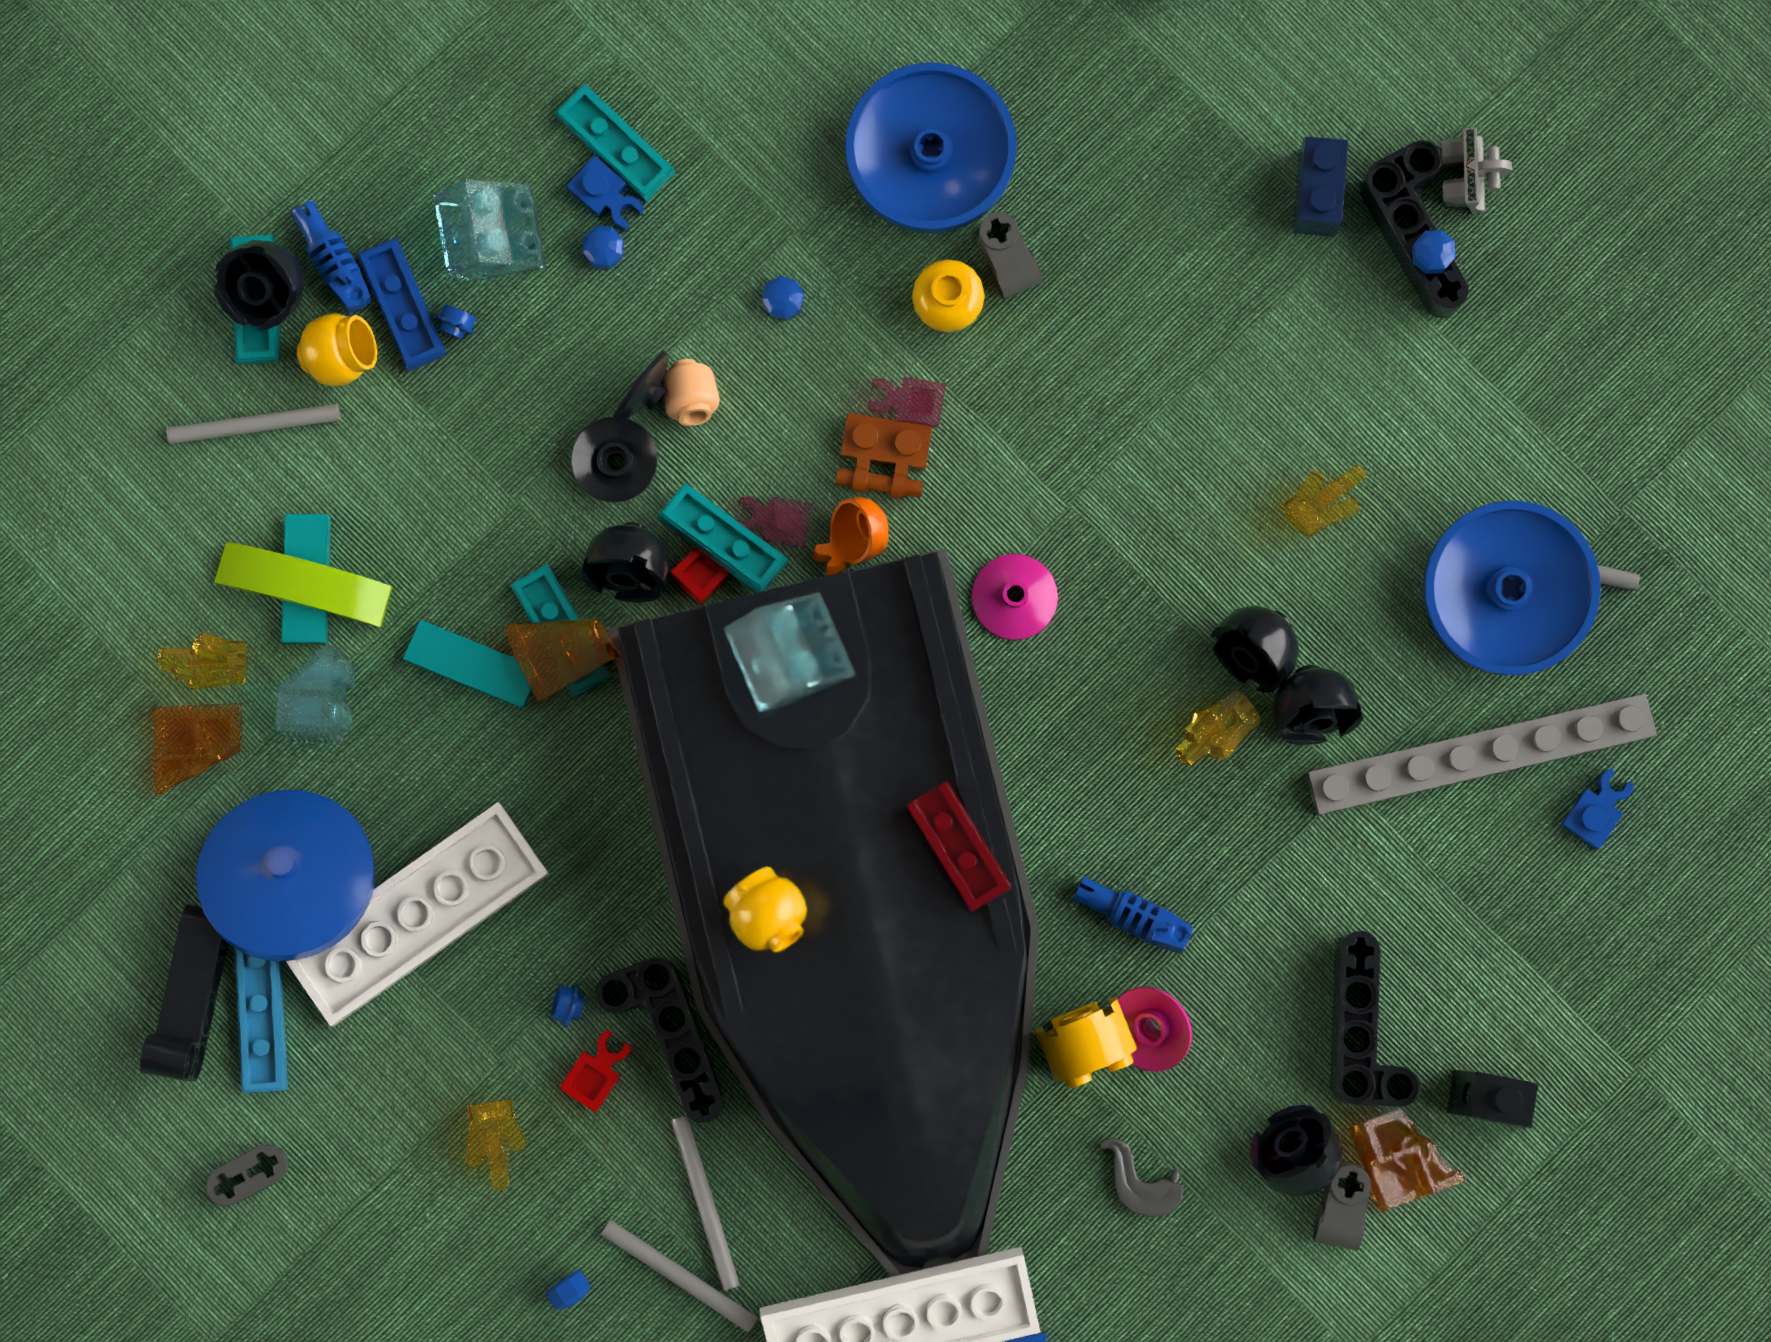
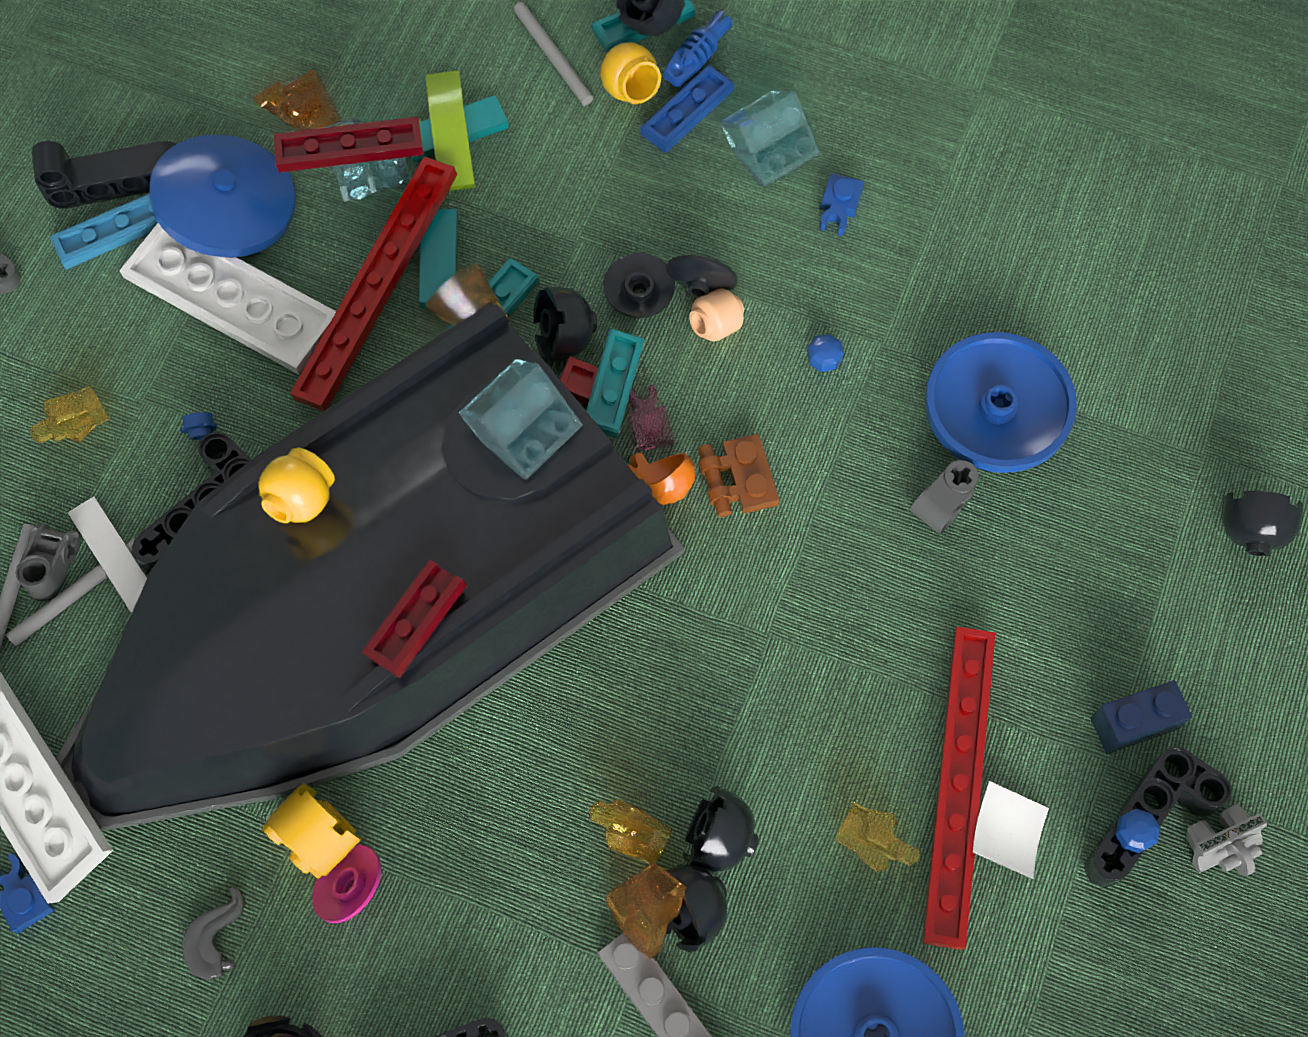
camera: 65 degrees right, 15 degrees down
clear yellow rock [156,632,248,690] -> none
blue plate [435,304,477,340] -> none
teal tile [554,83,676,202] -> none
red plate [559,1030,632,1113] -> none
blue tile [582,226,624,270] -> none
clear pink plate [868,377,946,429] -> none
yellow piece [912,259,985,333] -> none
dark pink dish [972,554,1058,640] -> none
blue hinge [1072,876,1194,954] -> none
none -> dark grey piece [15,523,80,601]
none -> white sticker [68,496,147,614]
none -> dark red plate [273,116,424,173]
none -> red plate [290,157,458,411]
none -> clear orange slope [606,862,686,959]
none -> red plate [922,627,996,950]
none -> white sticker [973,781,1049,879]

